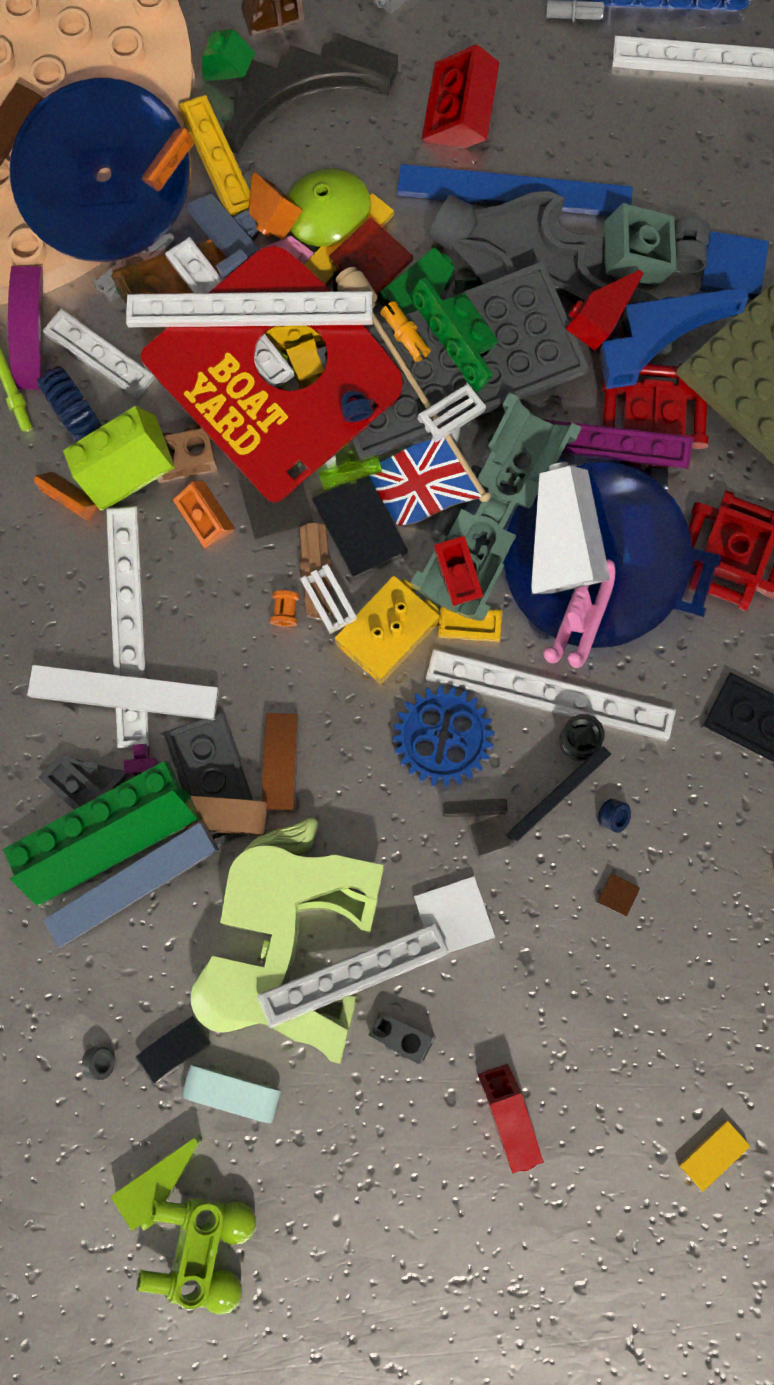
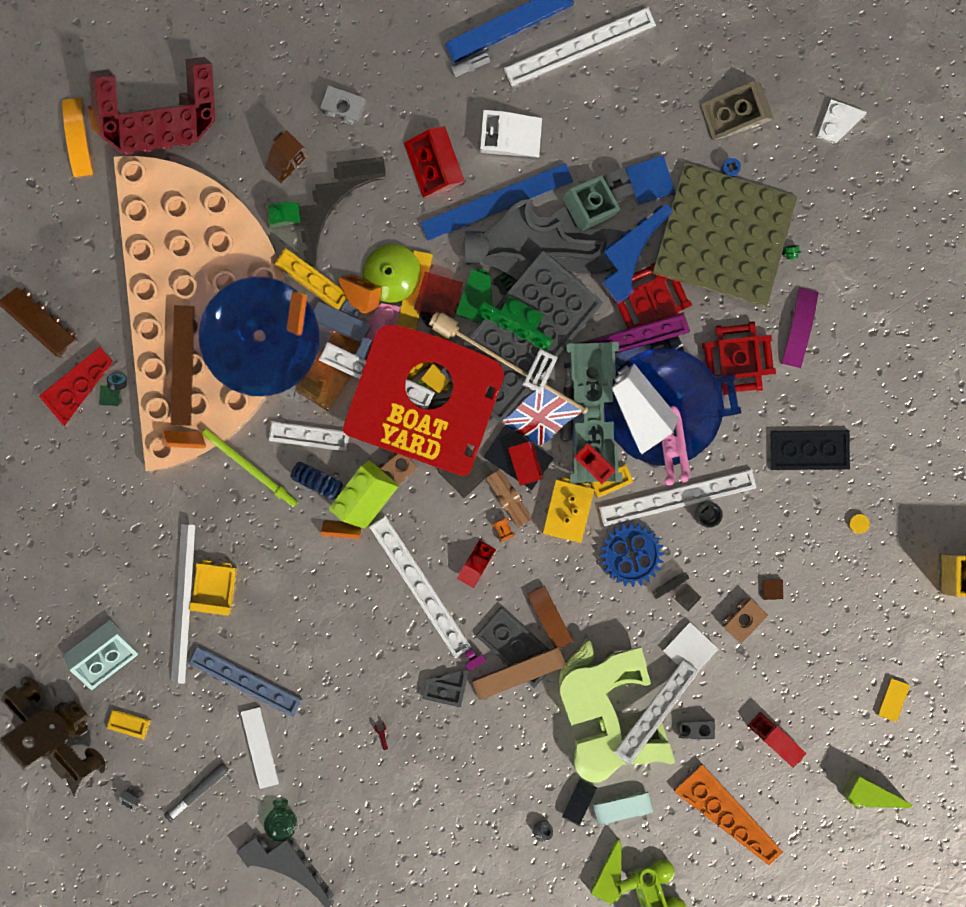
camera: 30 degrees left, 10 degrees up
green slope [2,761,201,906] -> none
magenta slope [8,266,45,390] -> none
white tile [27,665,219,720] -> none
sand blue tile [43,822,219,948] -> none
white tile [126,291,373,327] -> none
orange slope [172,481,235,548] -> none
white tile [300,564,357,634] -> none
clear neon green pin [319,455,383,490] -> none
dark blue tile [341,390,373,423] -> none
light orange pin [380,301,431,362] -> none
black tile [505,746,611,848] -> none
red slope [566,270,644,350] -> none
dark blue tile [598,799,631,833] -> none
none -> red slope [457,540,496,588]
none -> white slope [480,110,542,158]
none -> red hinge [508,441,544,486]
none -> orange wing [674,764,783,865]
none -> medium nougat brick [722,598,768,644]
none -> lime slope [842,772,913,808]

